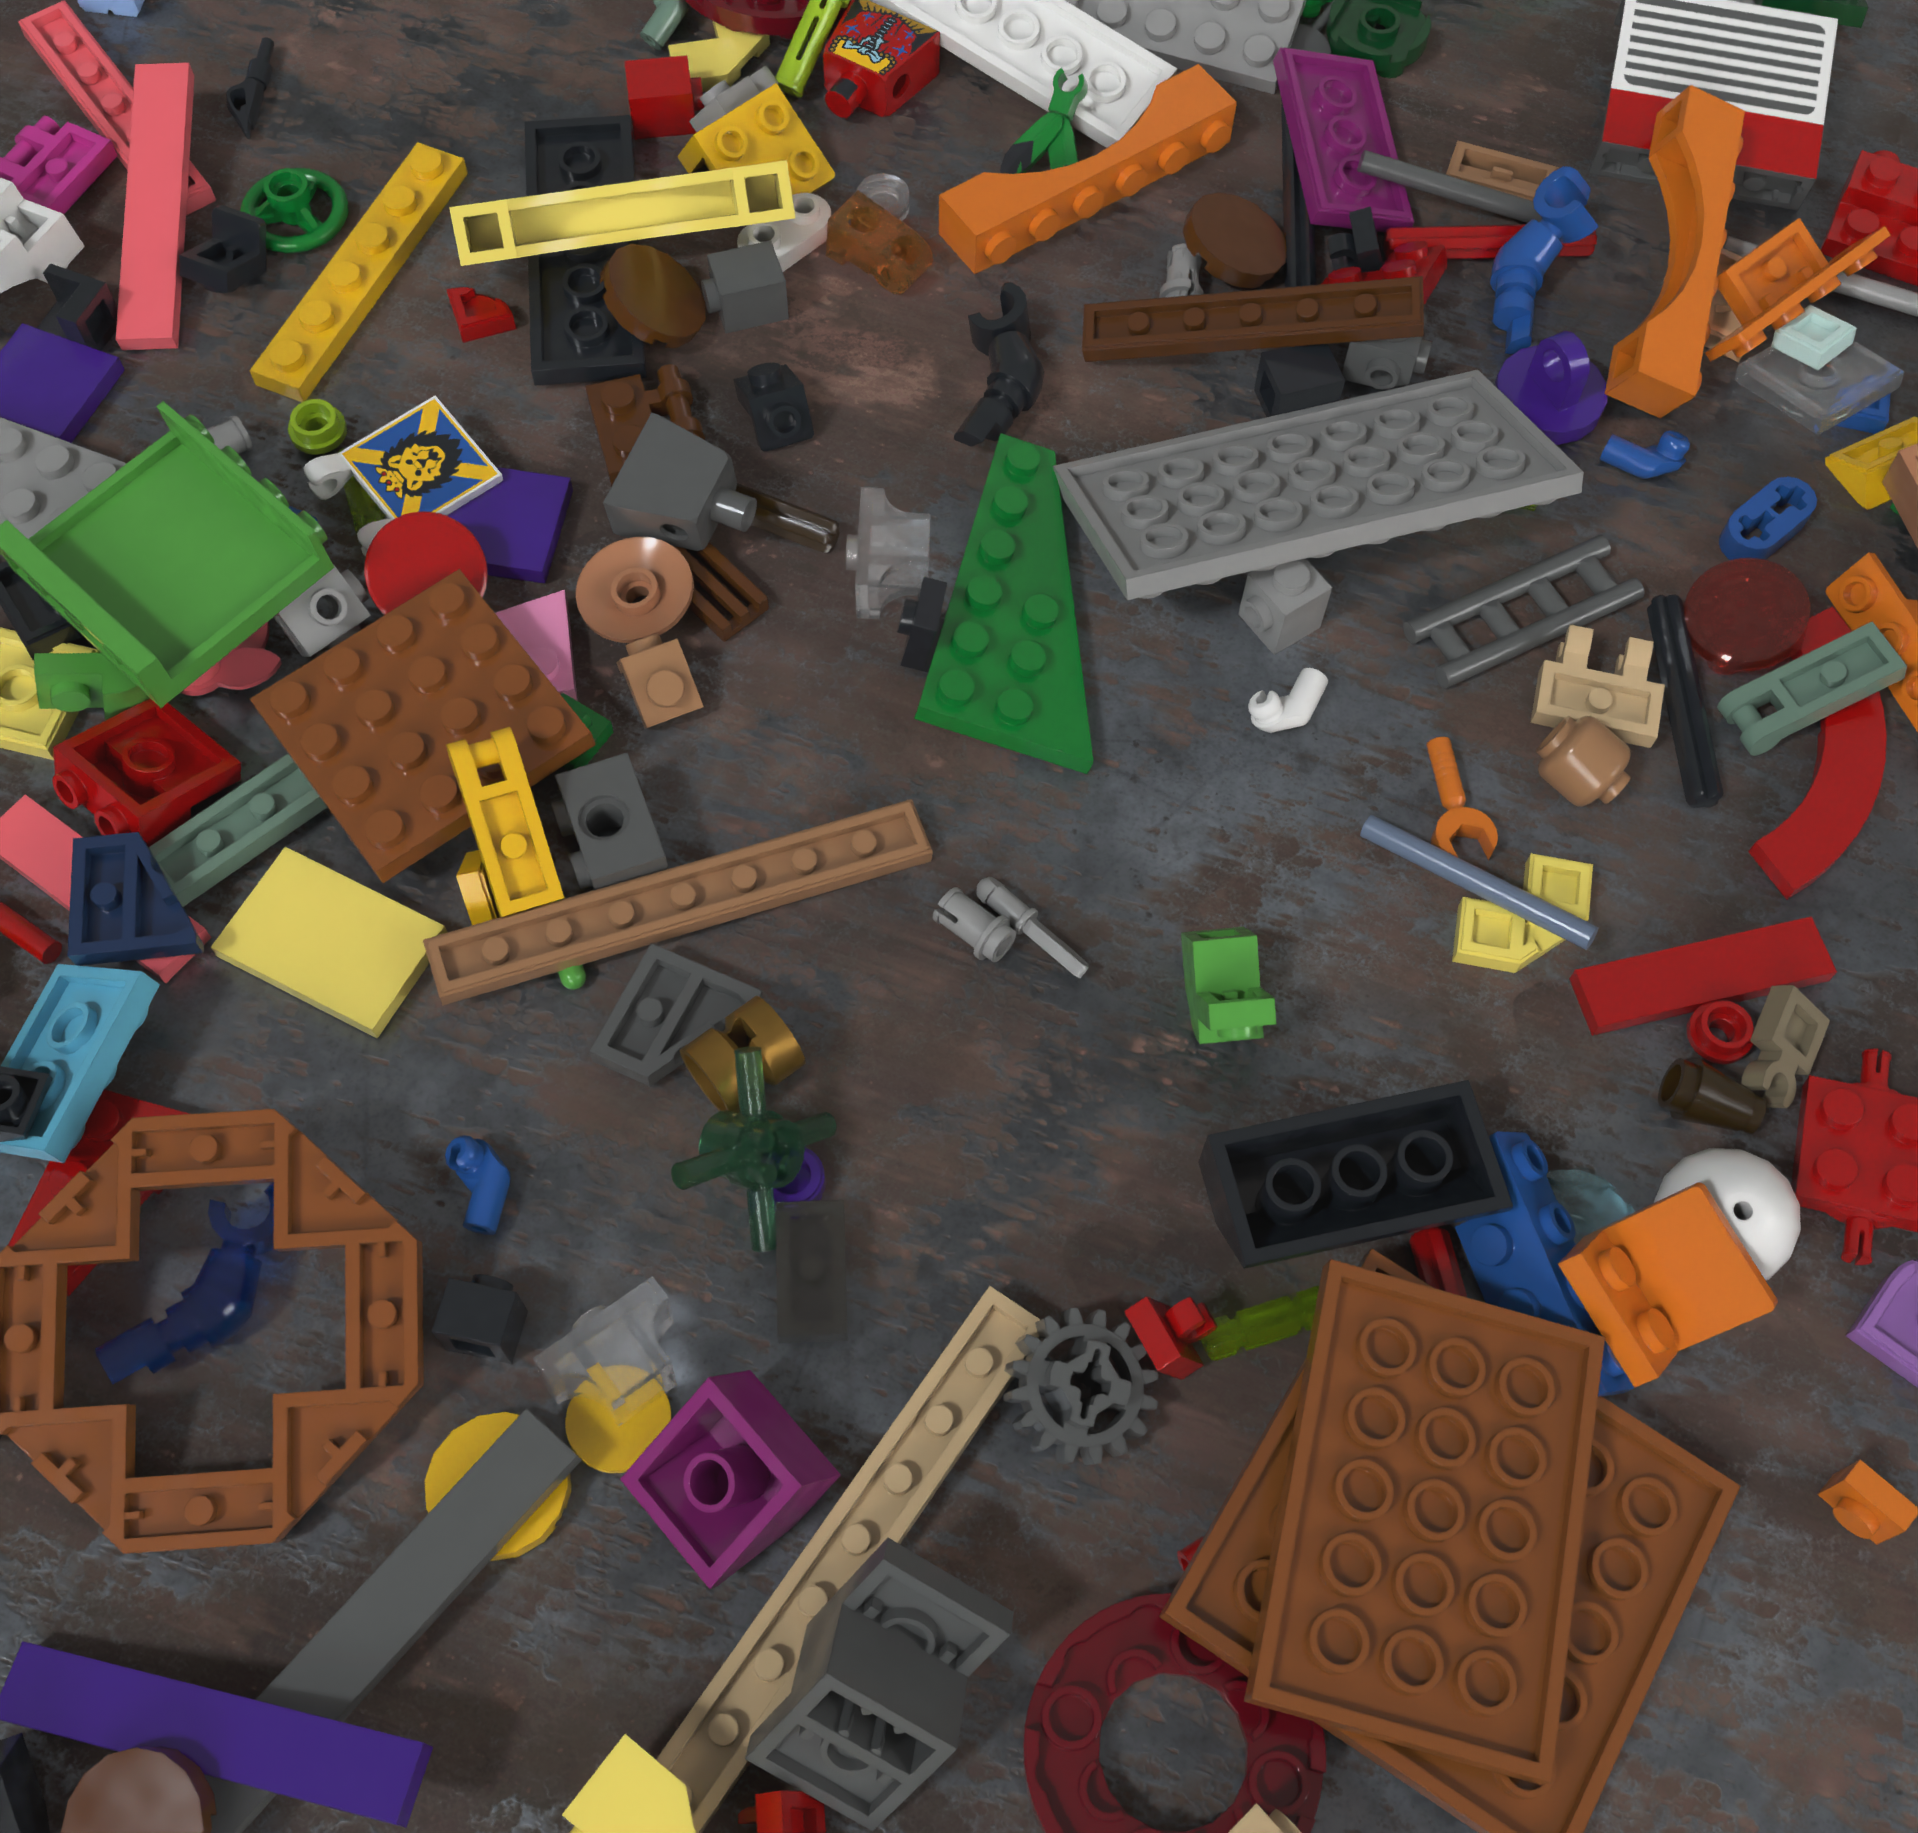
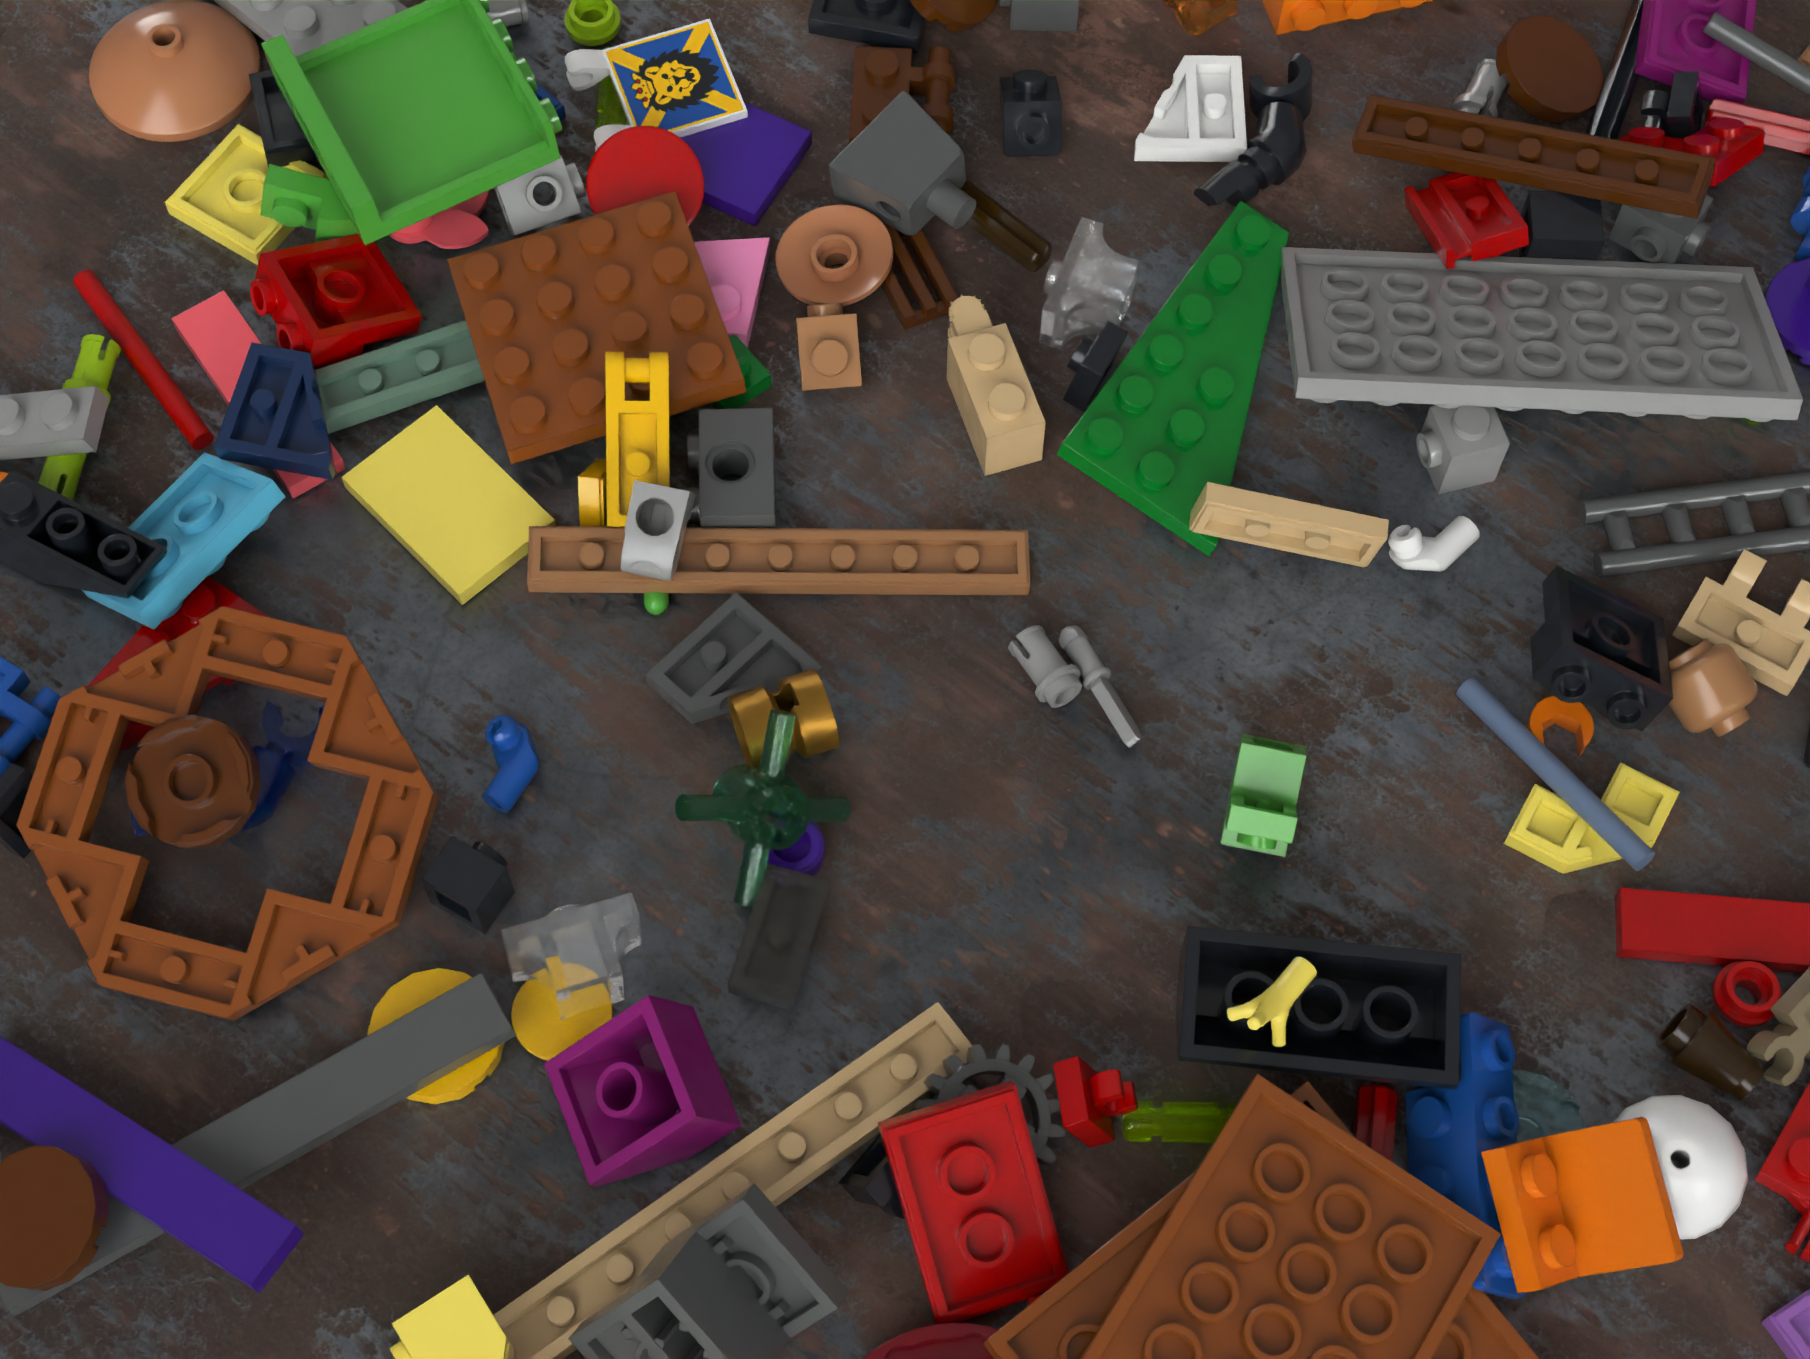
camera: 20 degrees right, 0 degrees up
none -> reddish brown tile [125,715,262,849]
none -> light grey leg [620,480,696,581]
none -> black tile [838,1134,905,1219]
none -> red tile [878,1080,1069,1324]
none -> tan hinge [946,294,1046,476]
none -> white wing [1134,55,1247,162]
none -> tan tile [1189,482,1389,568]
none -> light yellow bar [1227,956,1317,1047]
none -> red plate [1404,172,1529,270]
none -> black plate [1530,566,1673,731]

